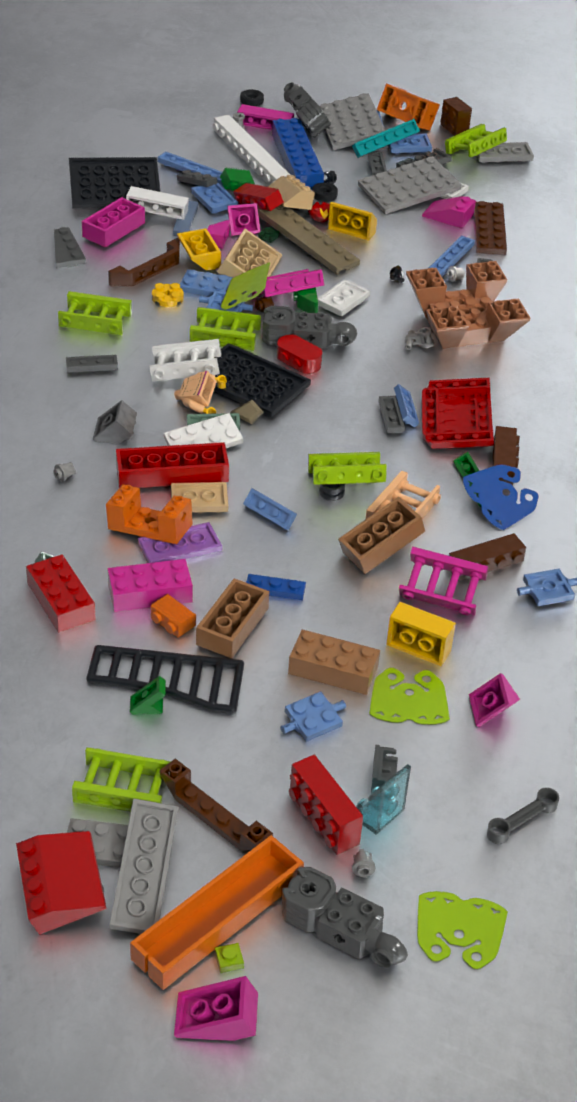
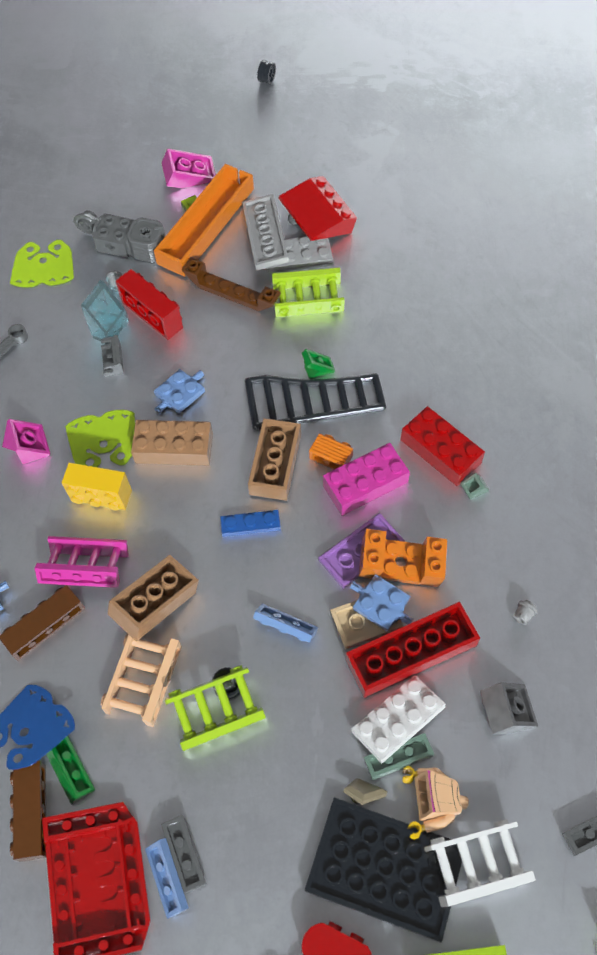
camera: 170 degrees right, 20 degrees up
none -> medium blue plate [350,574,414,632]

